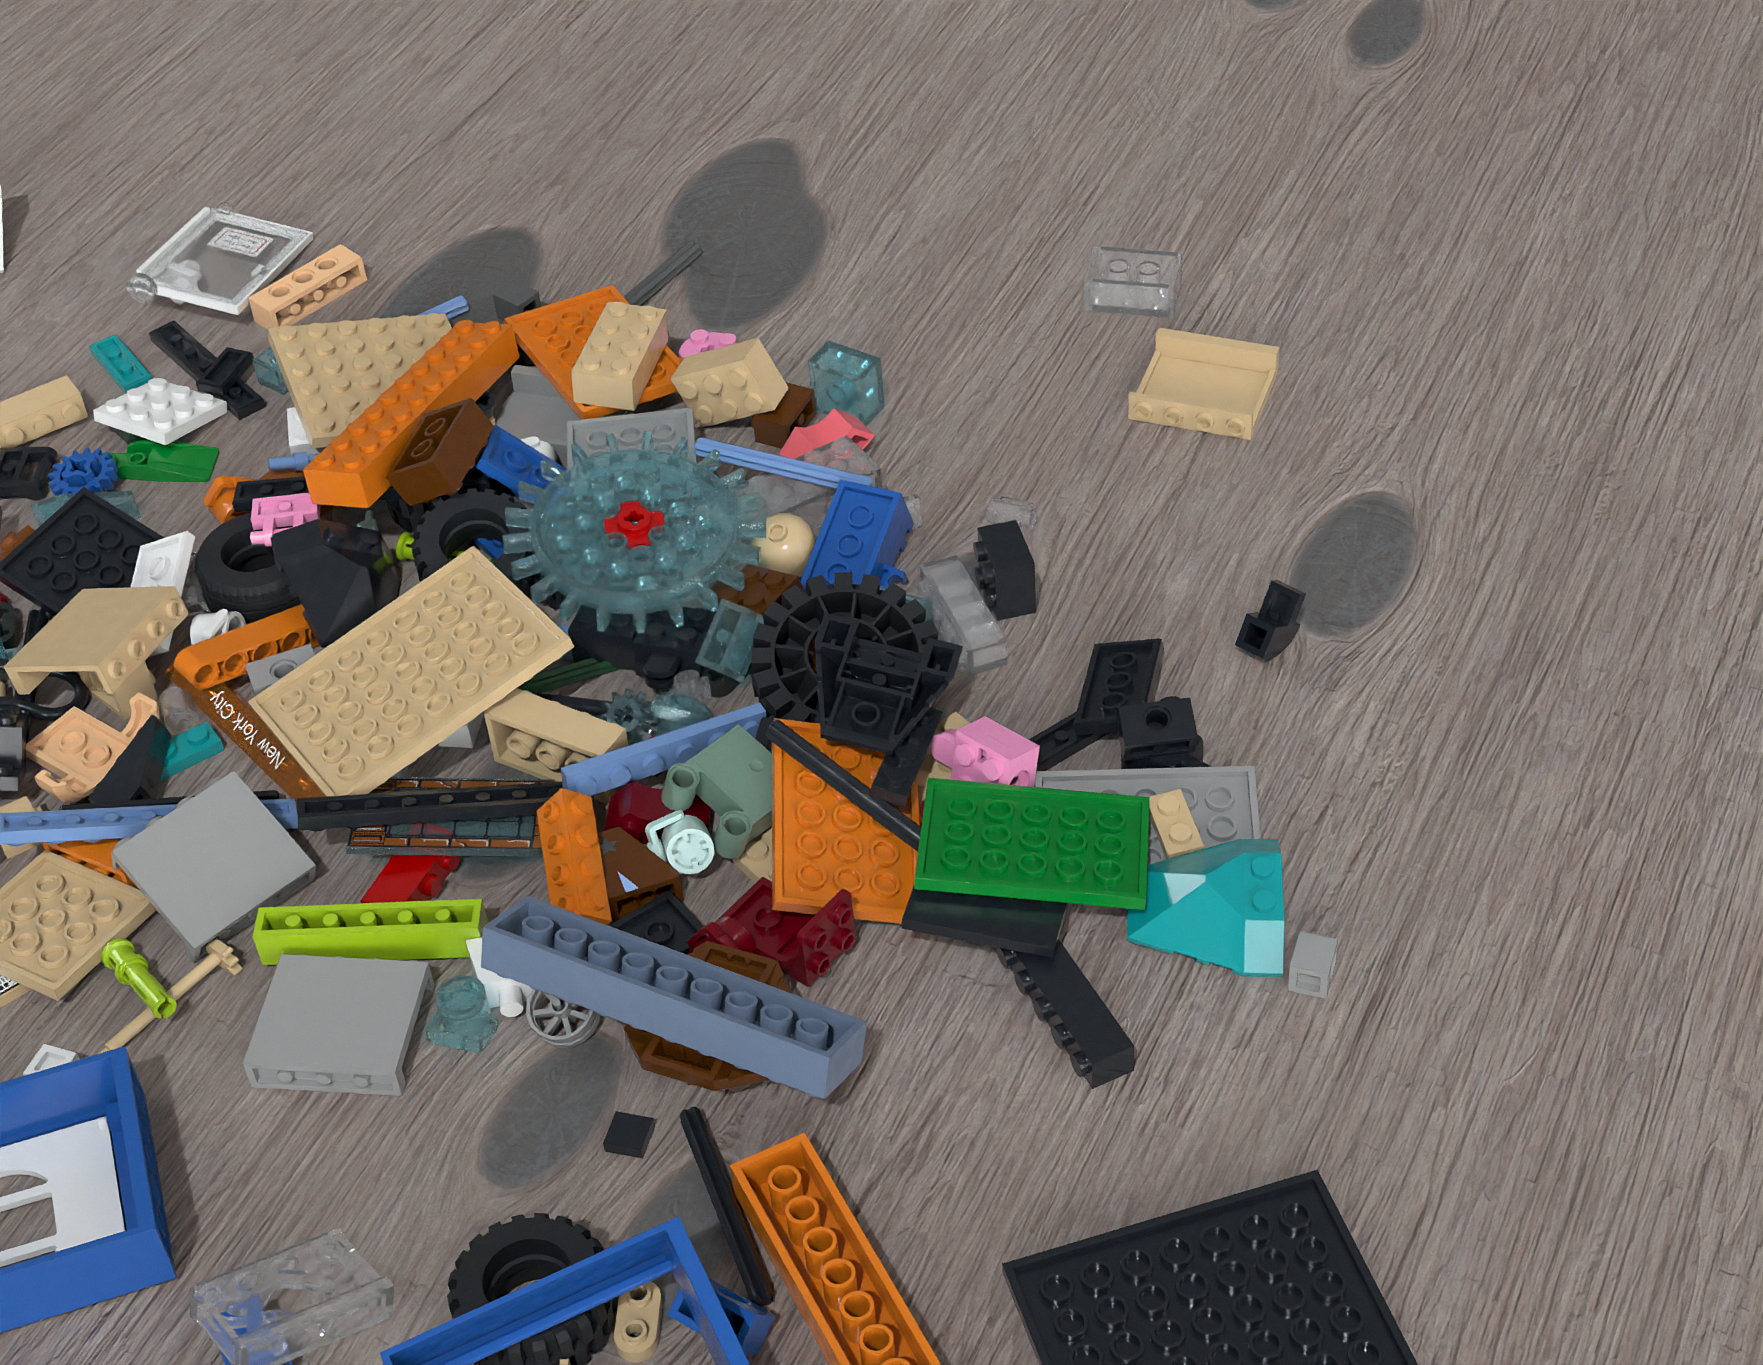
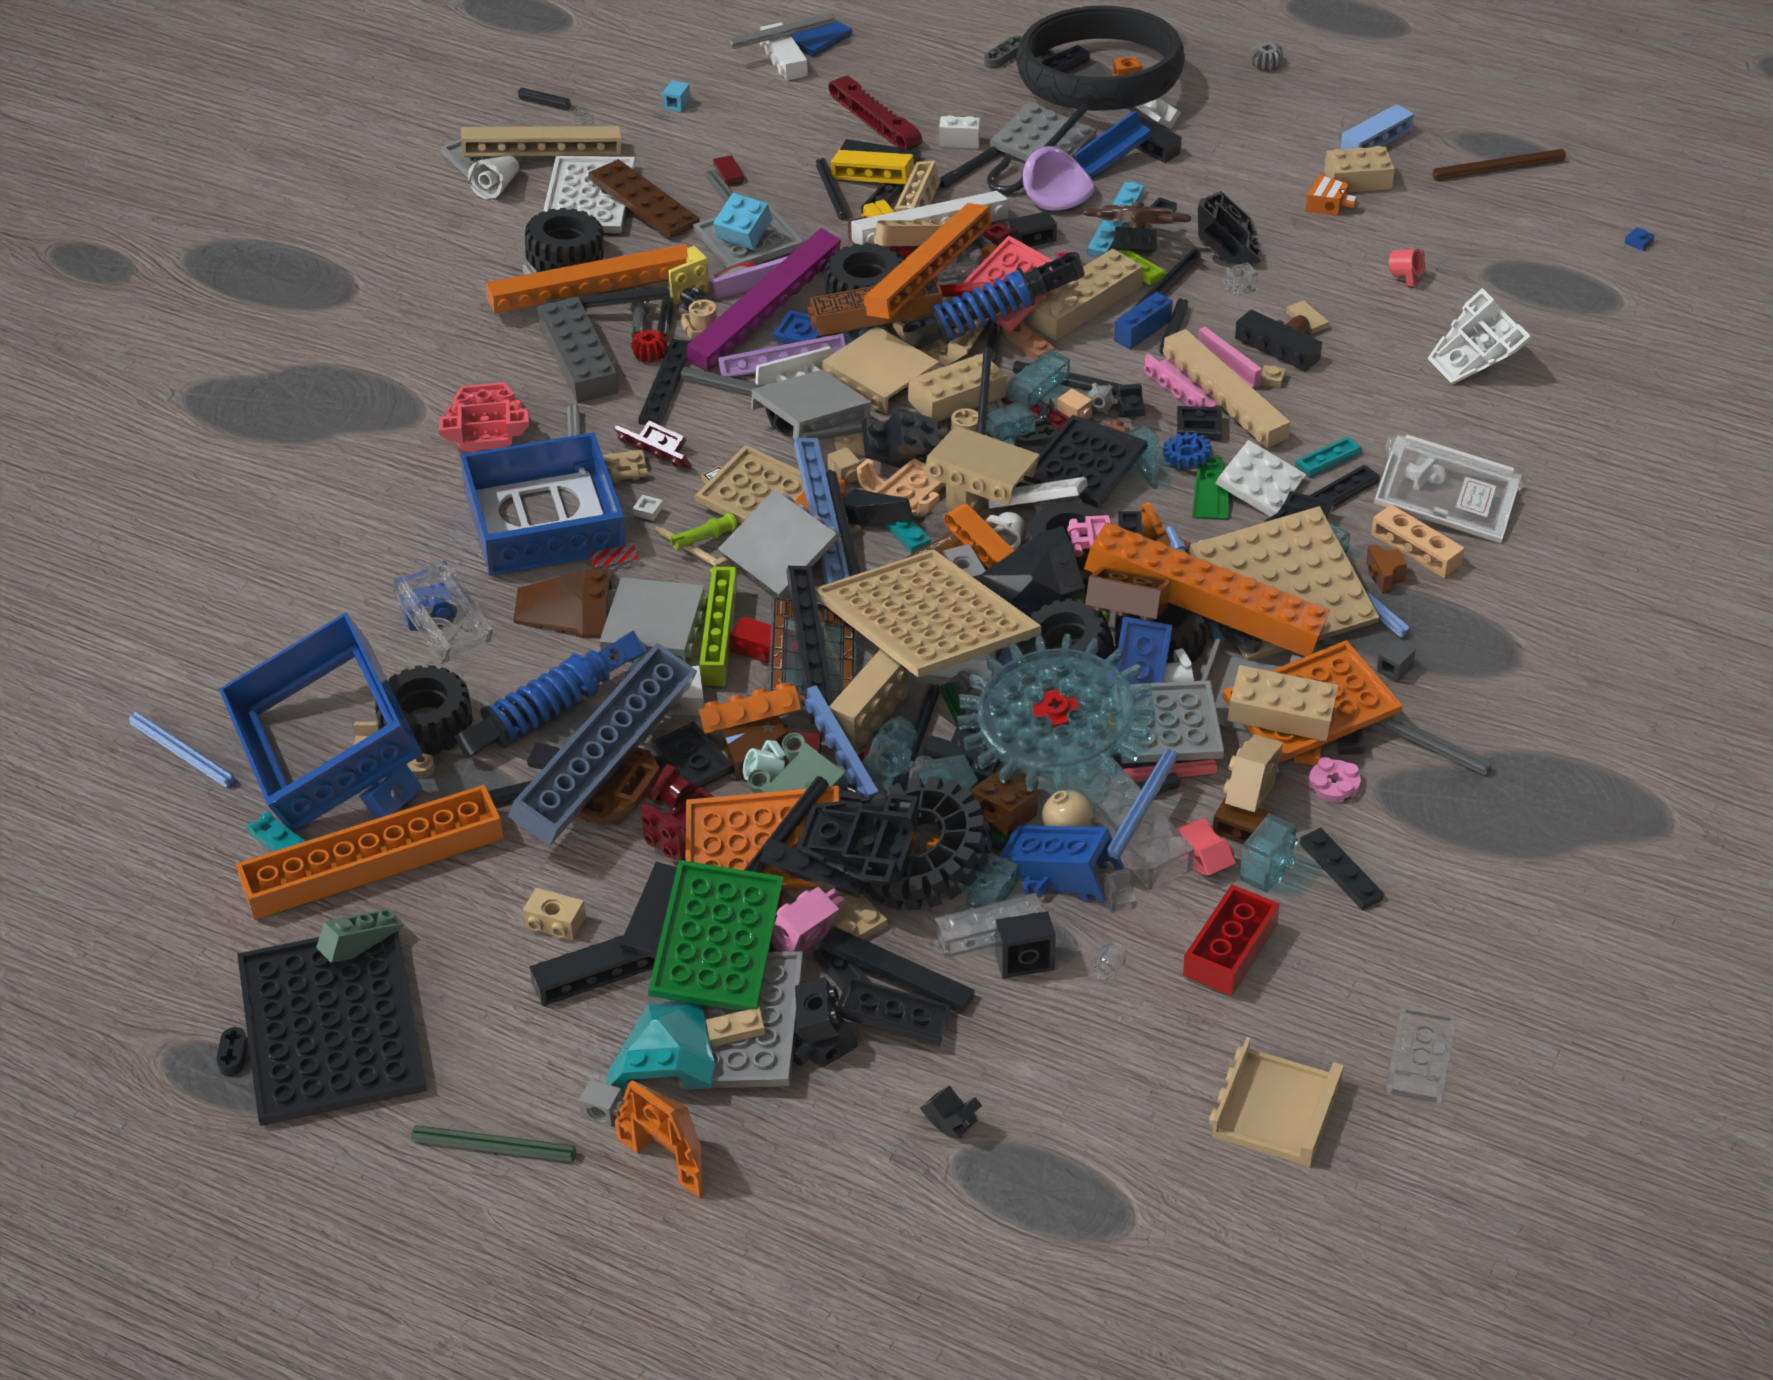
camera: 90 degrees right, 0 degrees up
none -> sand green slope [316,909,404,963]
none -> dark green axle [411,1125,576,1162]
none -> piece [454,630,647,758]
none -> reddish brown wedge [514,569,613,638]
none -> tan brick [522,888,586,940]
none -> clear tile [589,544,639,570]
none -> orange wedge [615,1080,704,1198]
none -> black tile [820,926,975,1013]
none -> red brick [1183,884,1280,996]
none -> black plate [1299,827,1384,910]
none -> dark orange brick [1366,544,1407,594]

